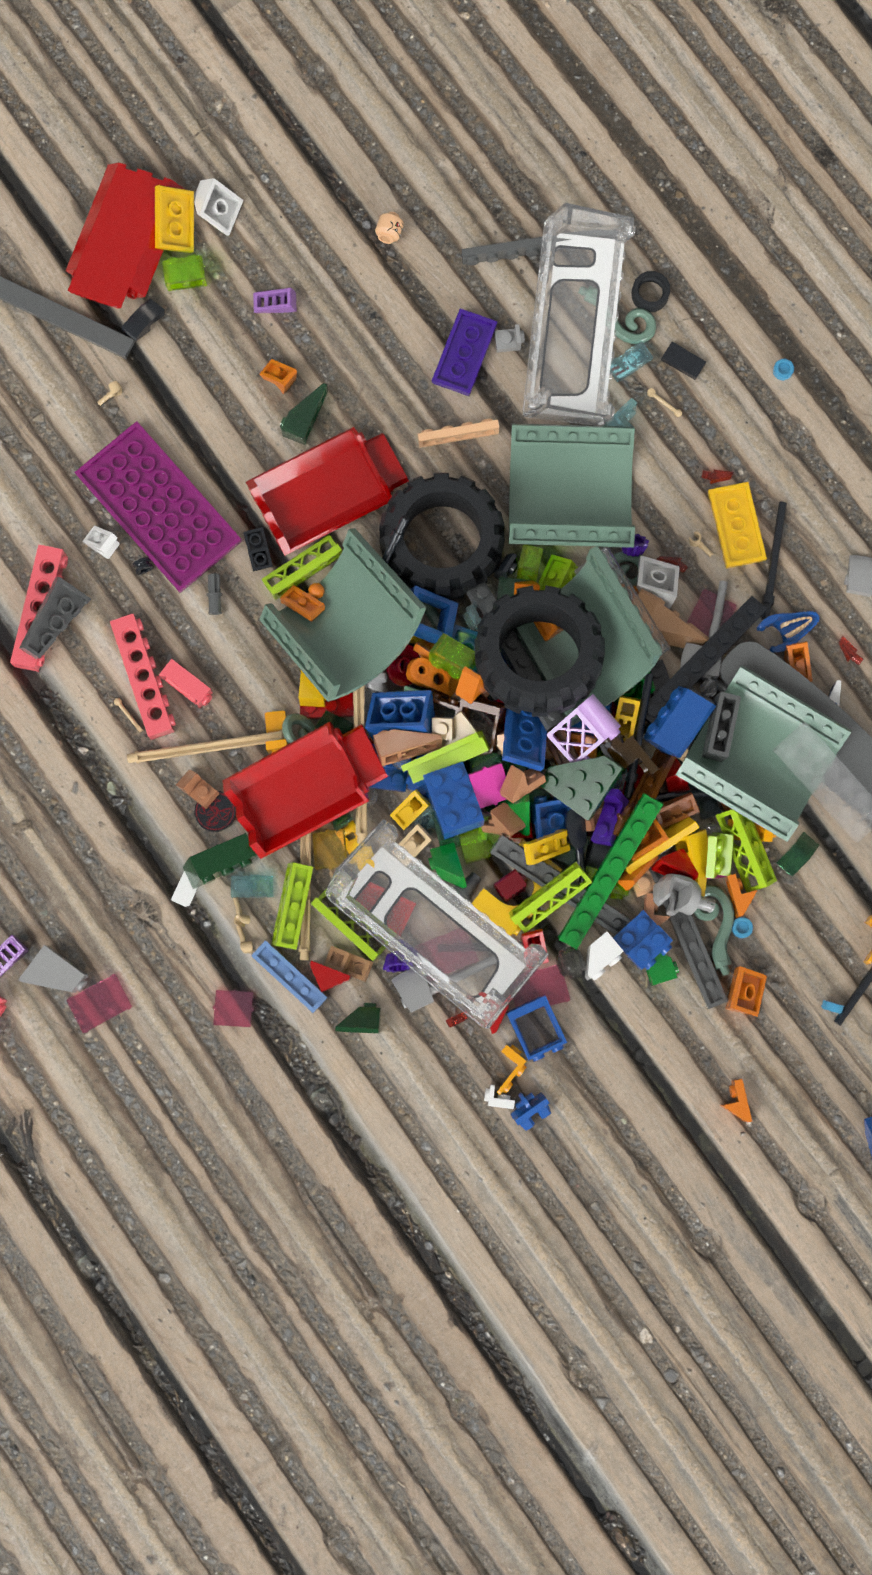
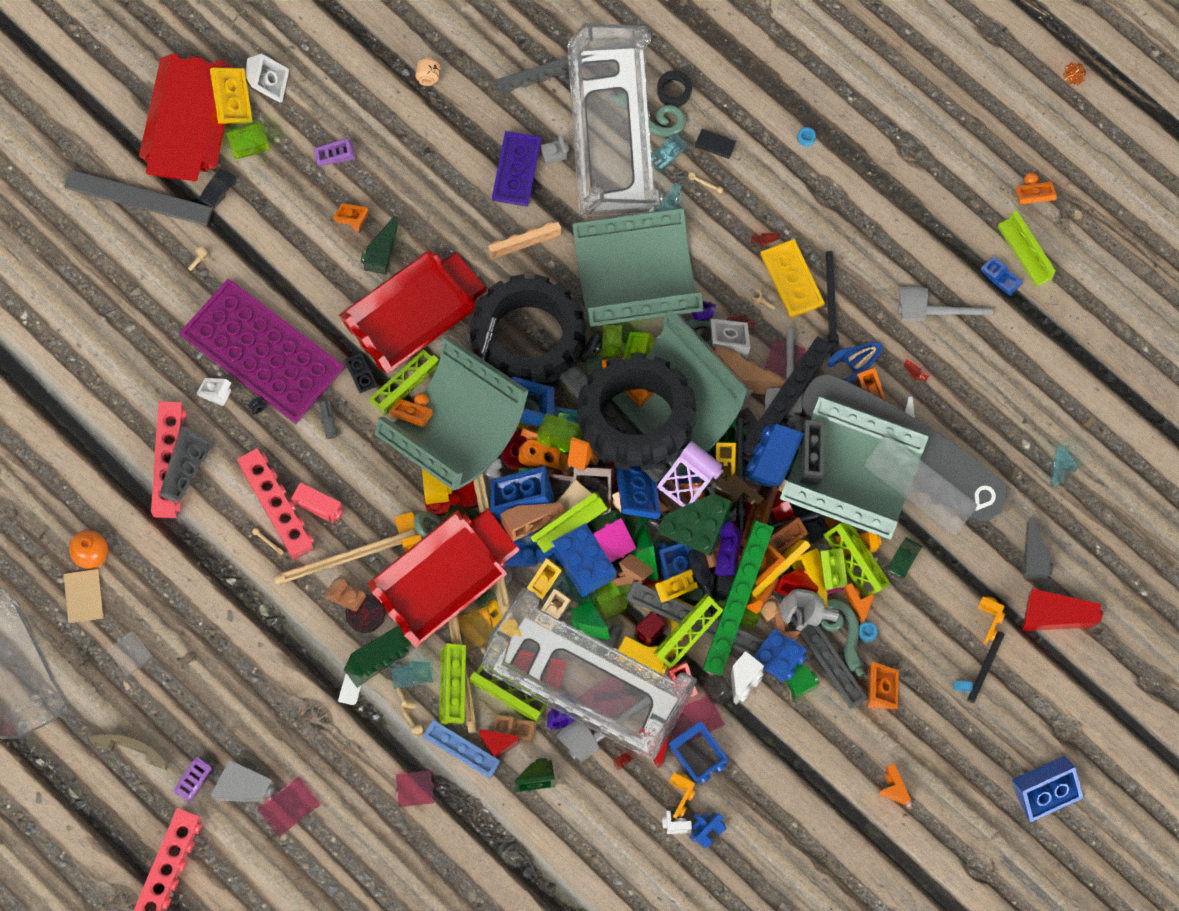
camera: 15 degrees left, 10 degrees down
tan plate [432,717,455,740] -> none
clear light blue slope [462,604,481,632] -> none
nougat slope [500,765,546,803] -> none
reddish brown helmet [613,806,632,835] -> none

